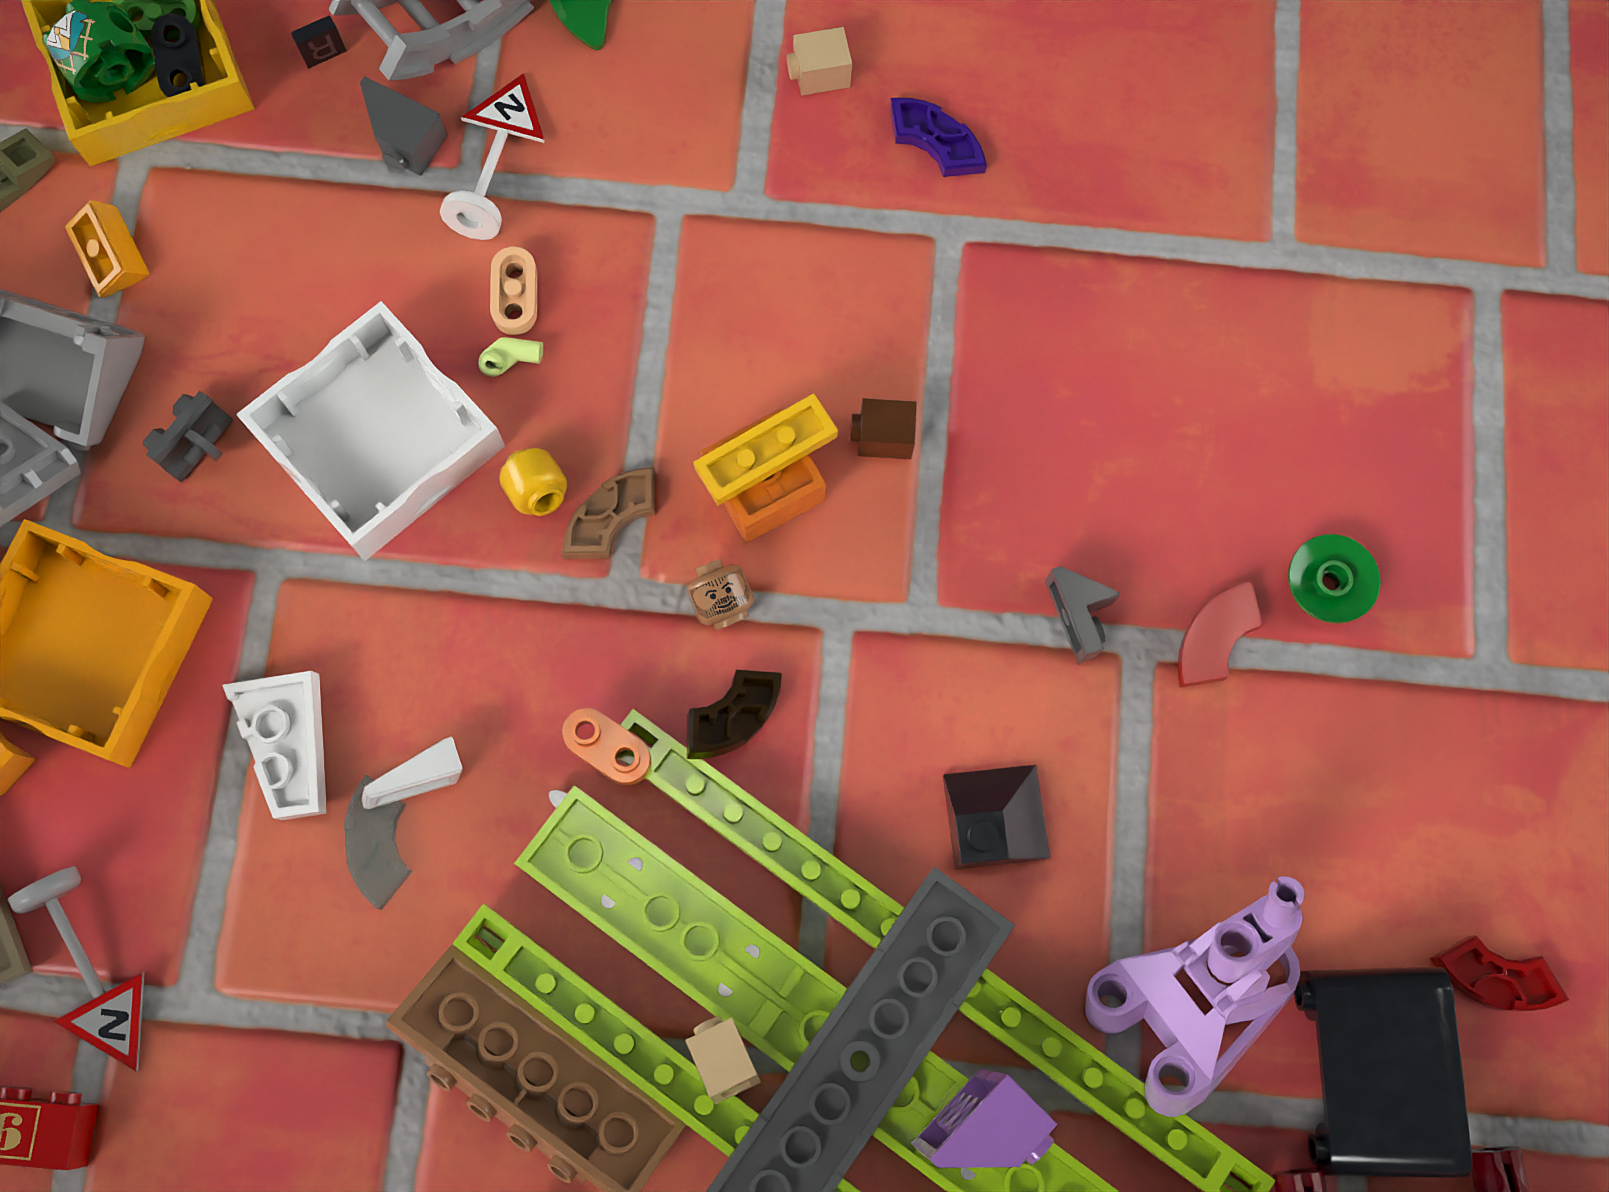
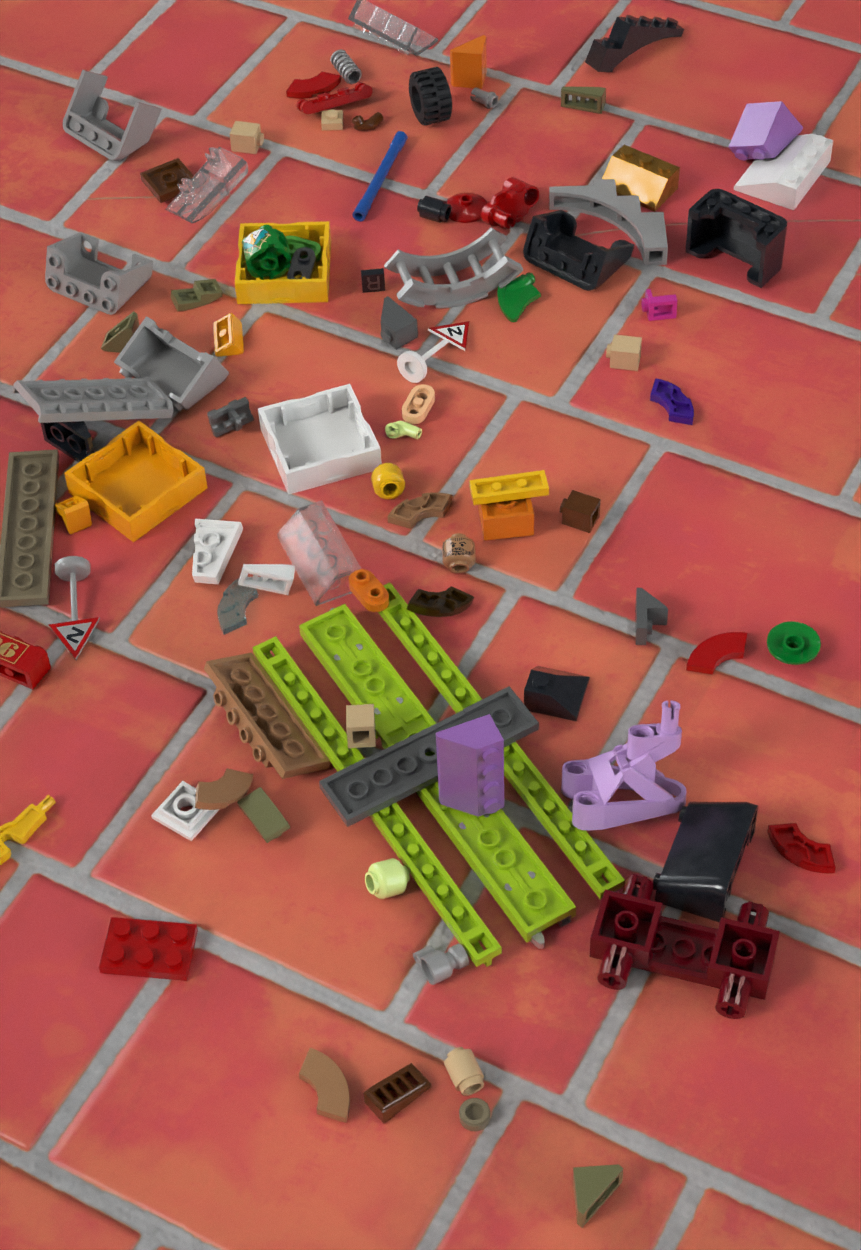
camera: 30 degrees right, 25 degrees down
none -> clear slope [277,500,361,606]

